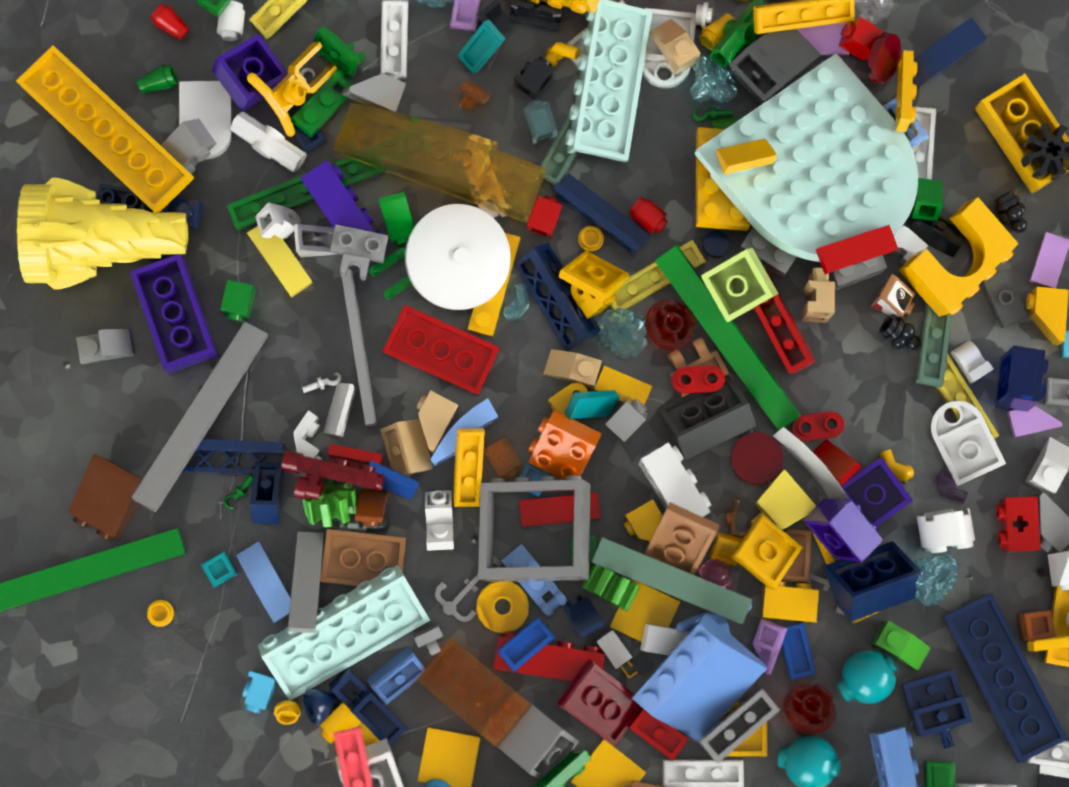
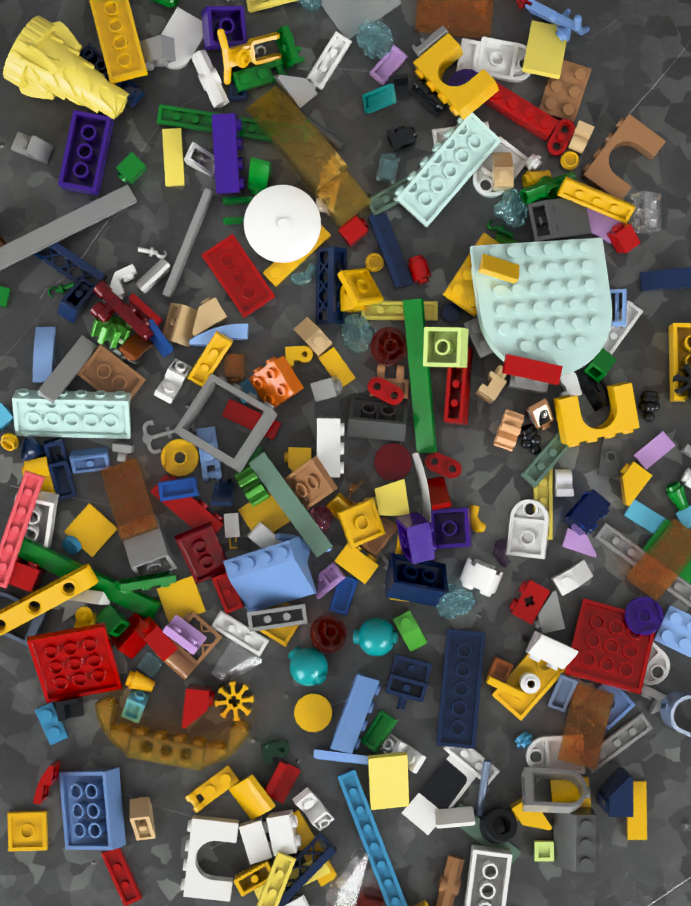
camera: 30 degrees right, 5 degrees up
teal tile [201,551,238,588] -> none
white leg [255,202,301,239] -> none
light grey plate [330,225,388,280] -> none
clear orange tile [459,80,491,110] -> none
yellow arm [544,42,580,67] -> none
teal tile [565,390,620,419] -> none
dark red tile [868,32,901,85] -> none
yellow plate [895,50,917,132] -> none
none -> light nougat gear [493,409,524,452]

